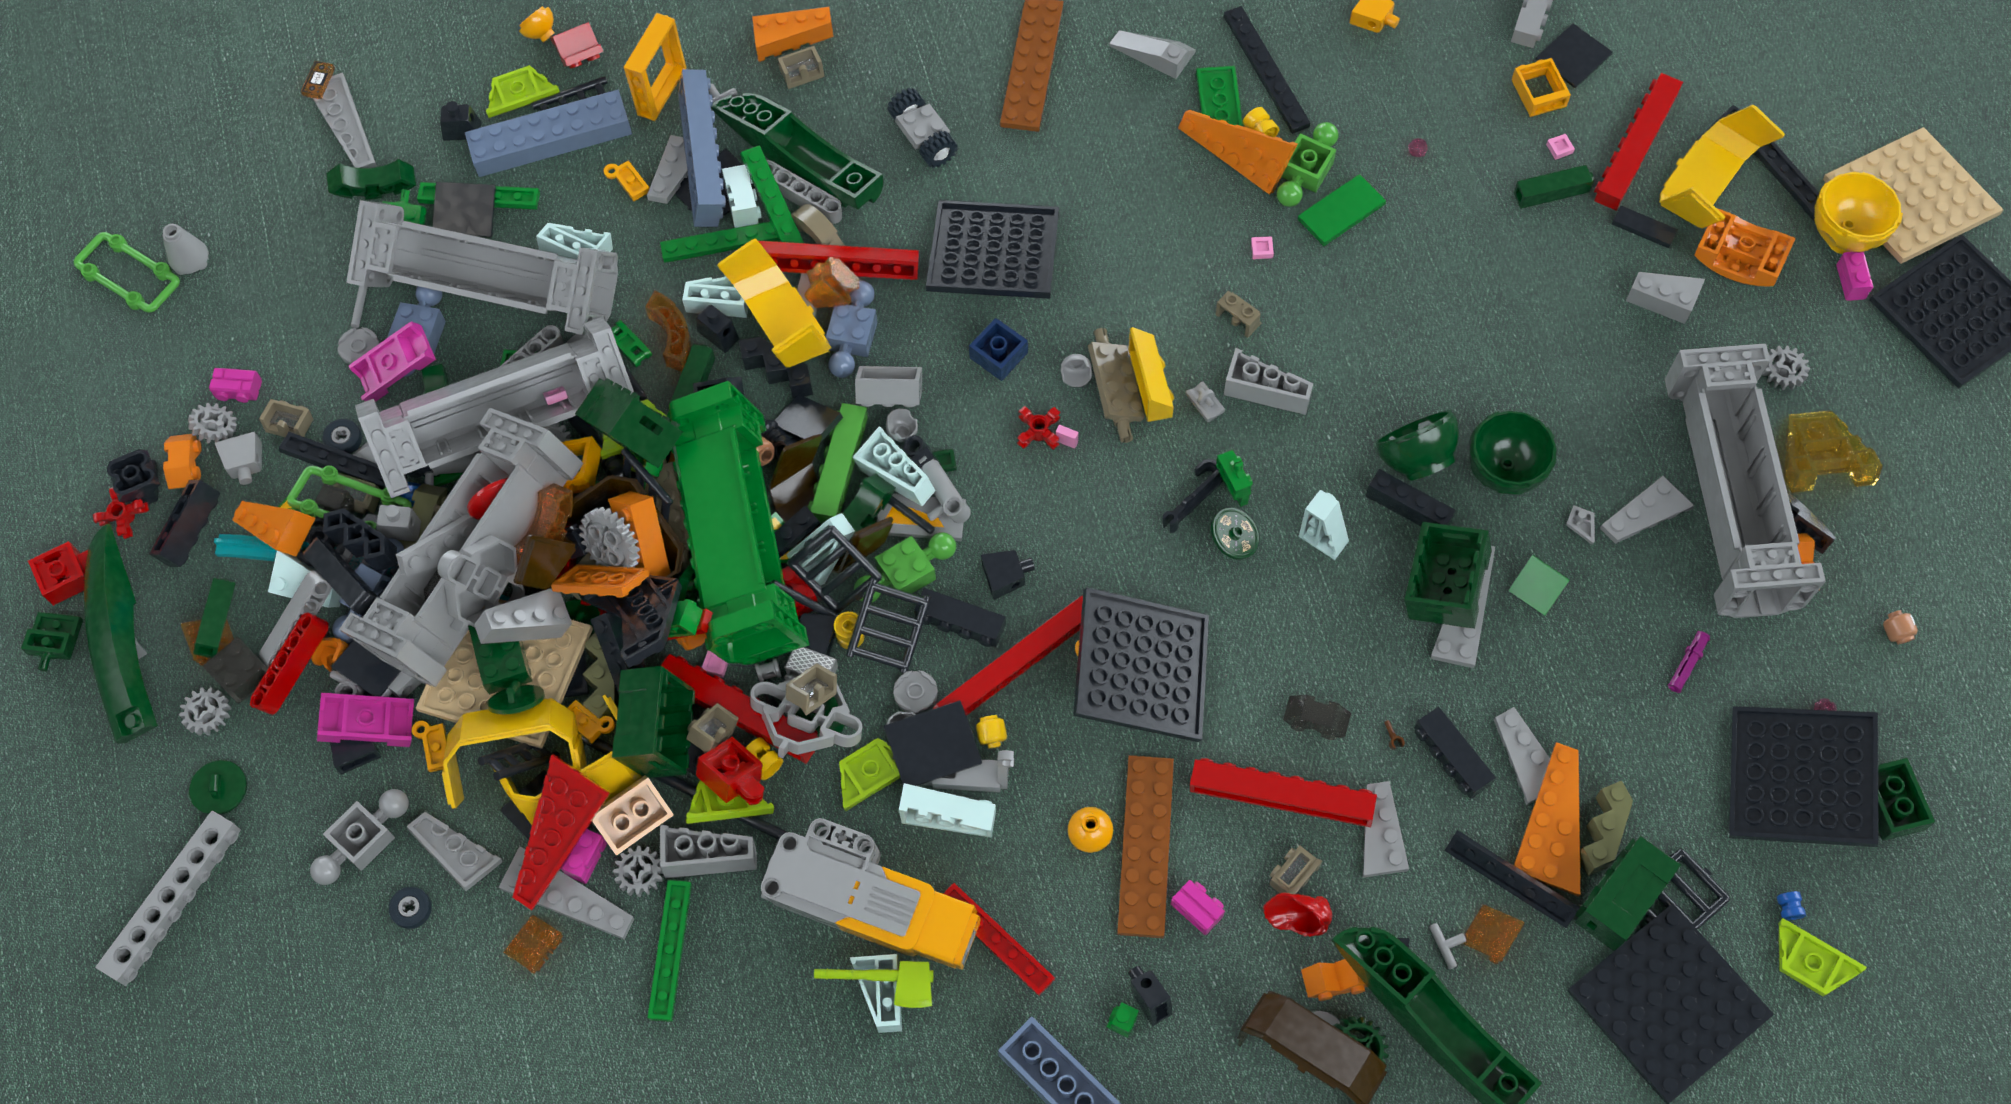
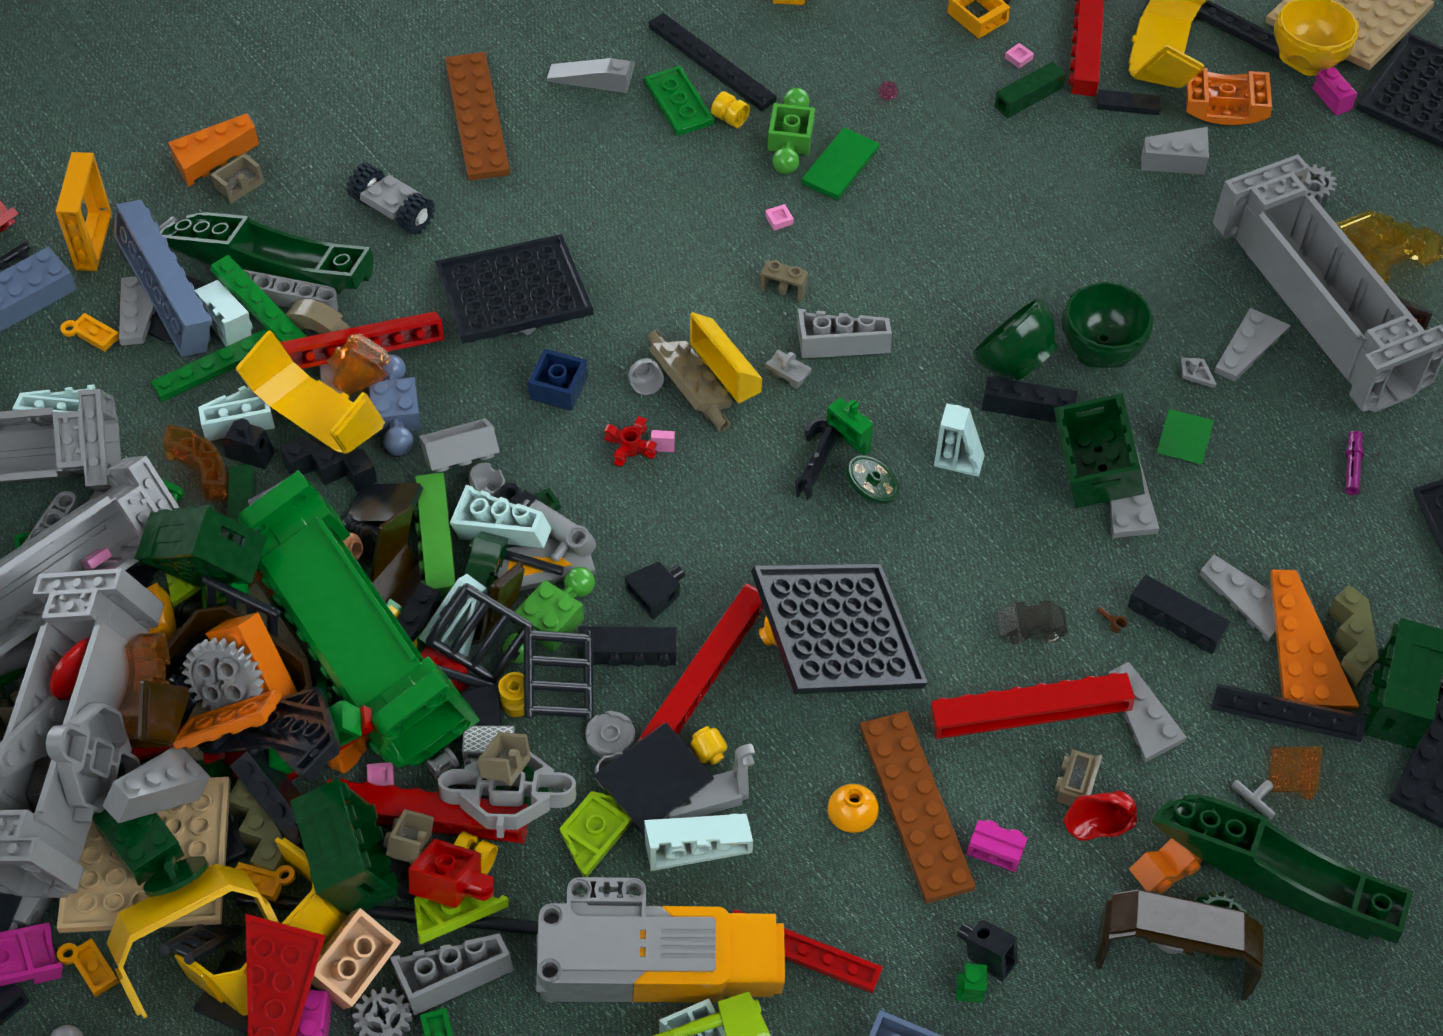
camera: 25 degrees left, 10 degrees down
orange wing [1178,110,1298,195] -> none

